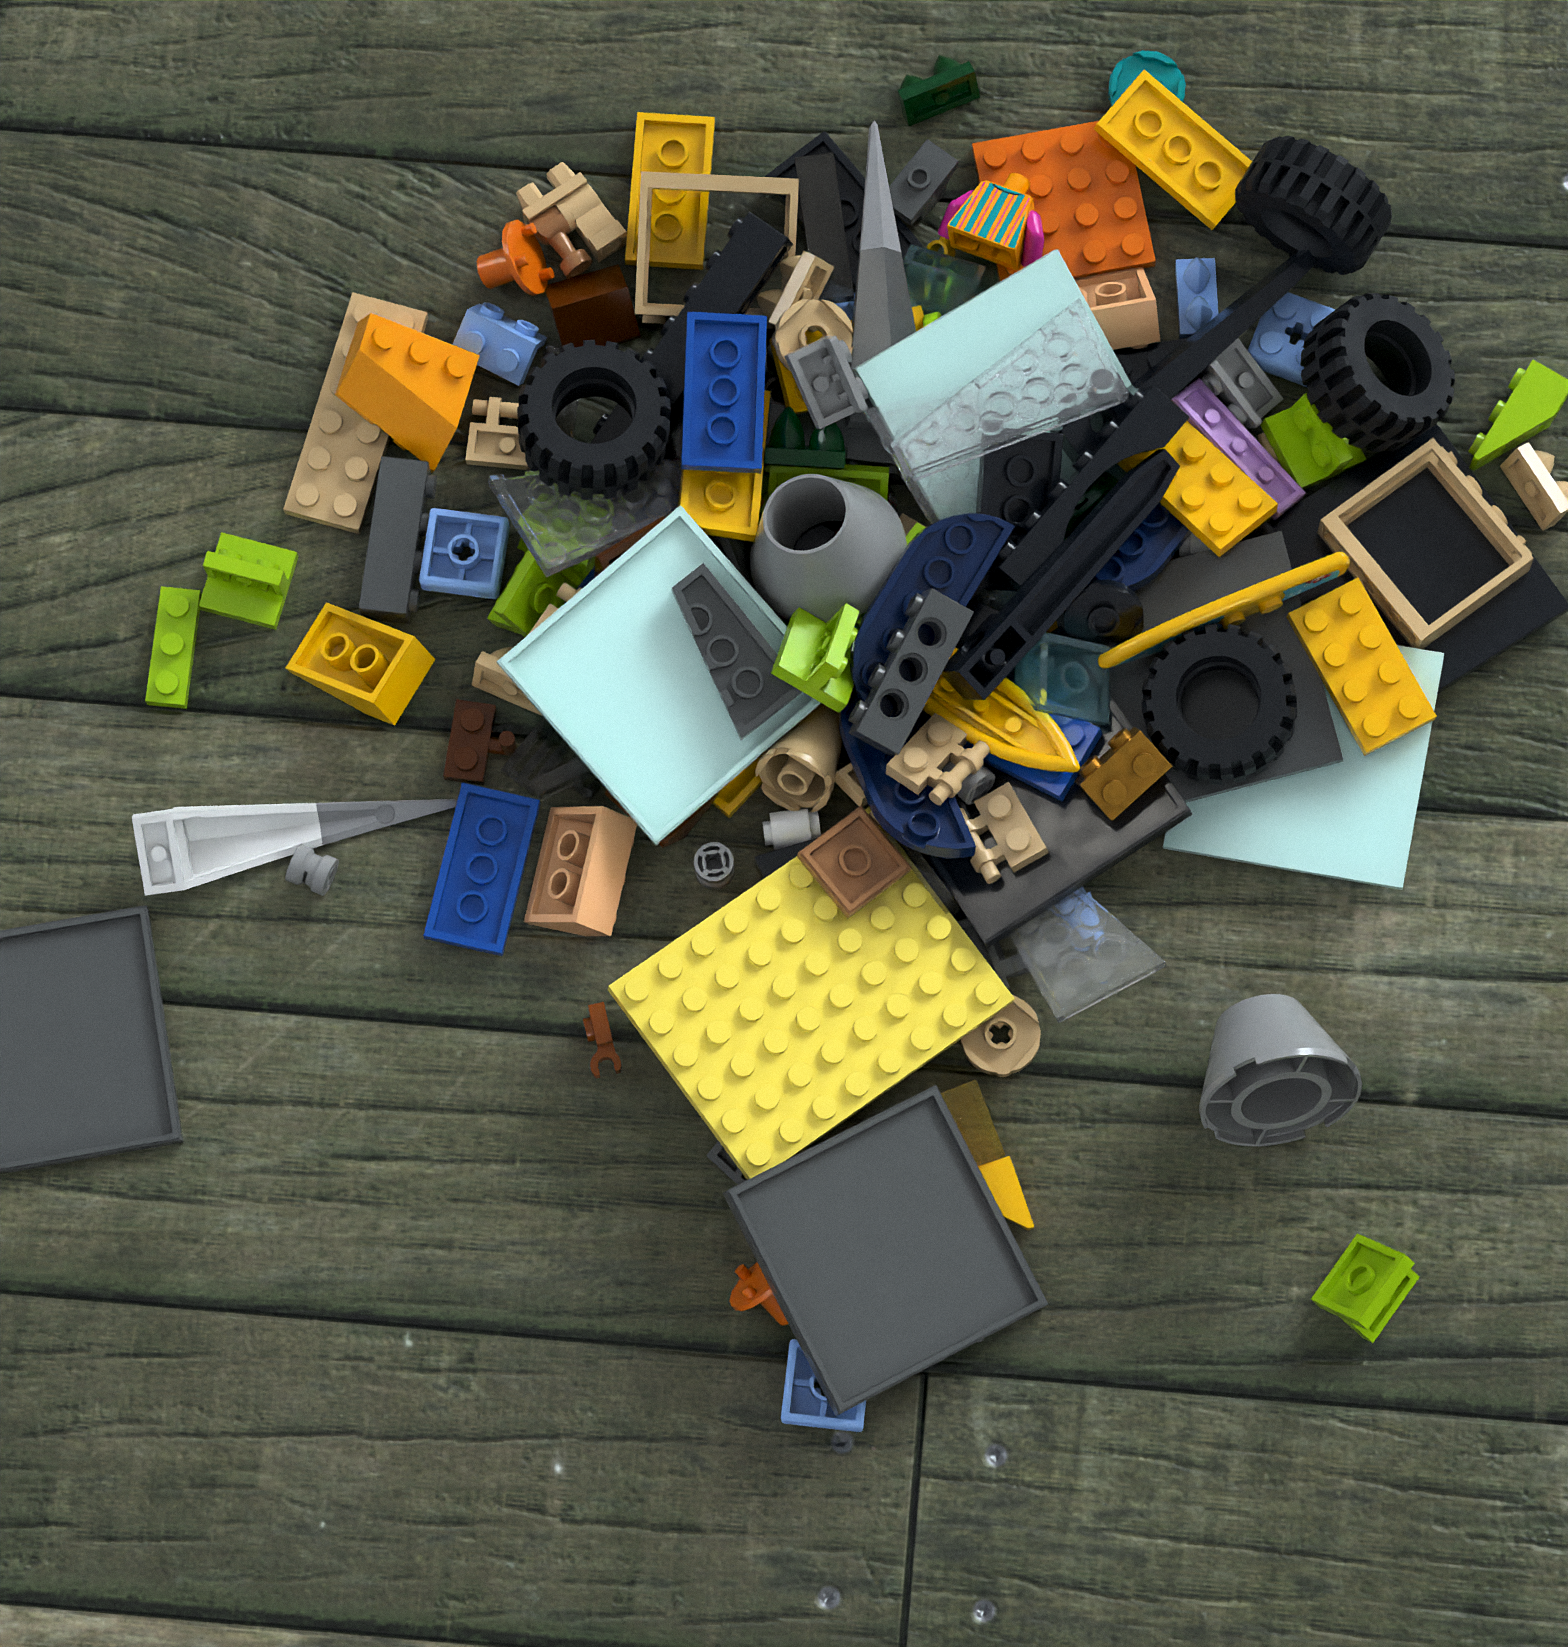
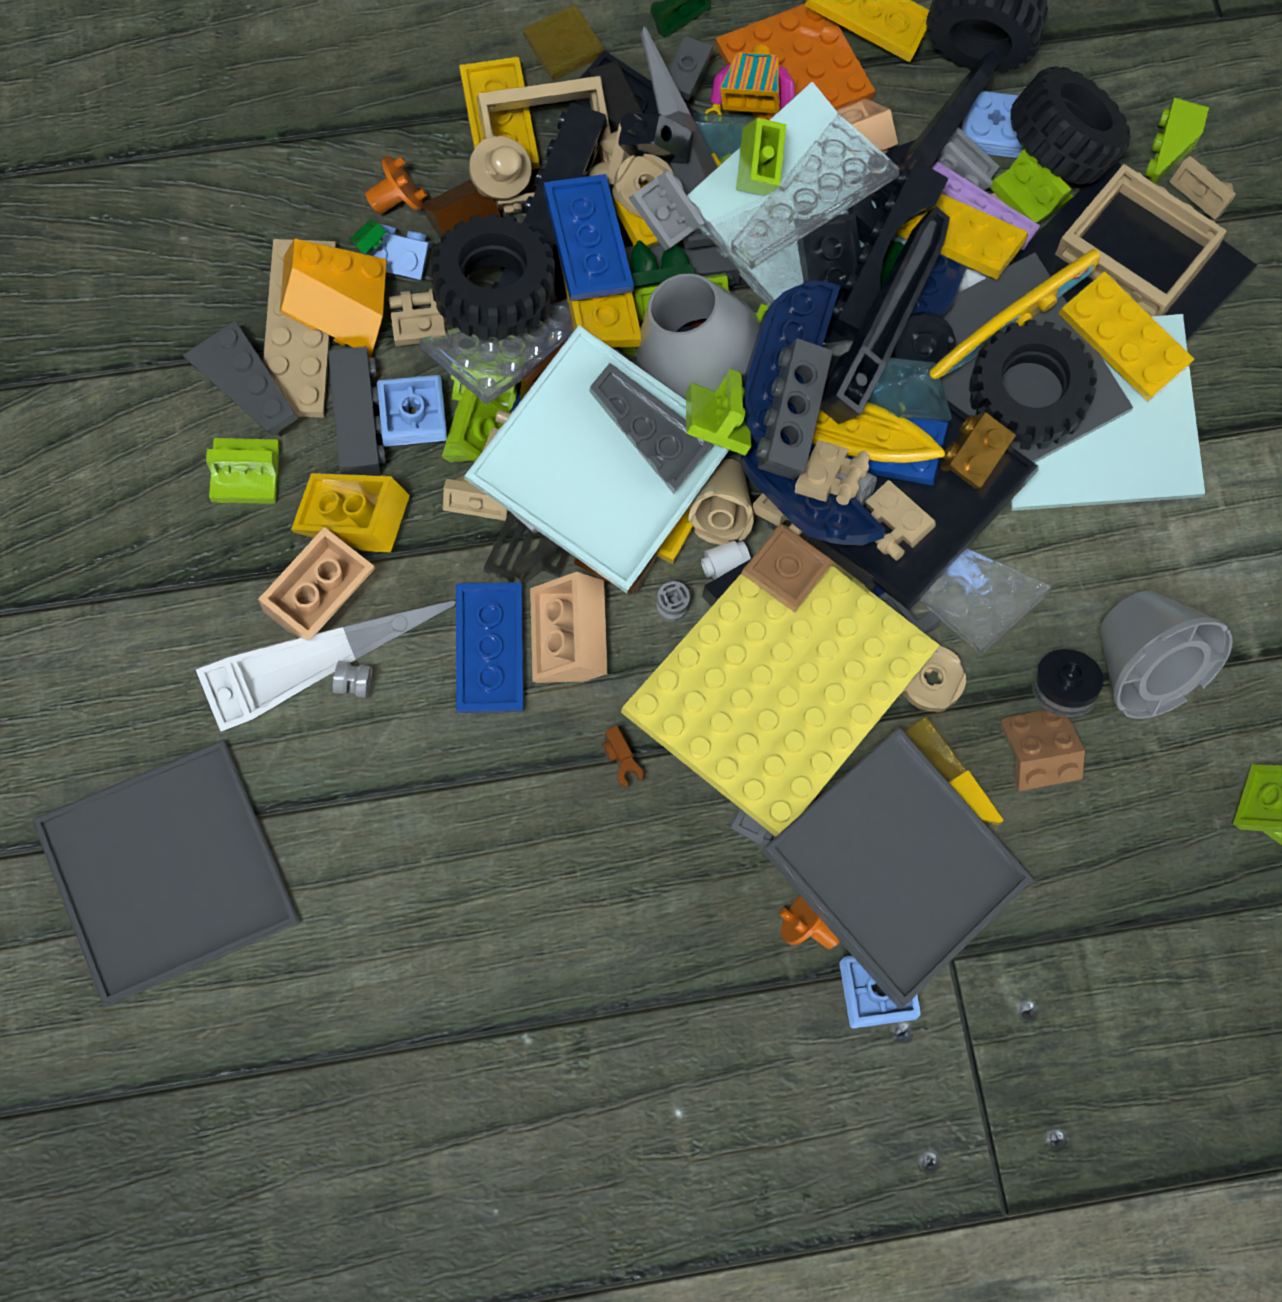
camera: 25 degrees left, 5 degrees down
lime plate [145,586,202,709] -> none
reddish brown plate [443,699,517,785] -> none
tan hips [516,162,627,279] -> none
light blue tile [1175,257,1218,339] -> none
none -> dark grey wing [183,320,299,436]
none -> light nougat slope [258,527,375,641]
none -> green plate [349,218,387,254]
none -> tan plate [469,136,531,200]
none -> clear yellow plate [523,4,604,80]
none -> black torso [618,112,694,163]
none -> lime brick [736,117,787,196]
none -> medium nougat bracket [1001,708,1085,791]
none -> black piece [1032,649,1104,717]

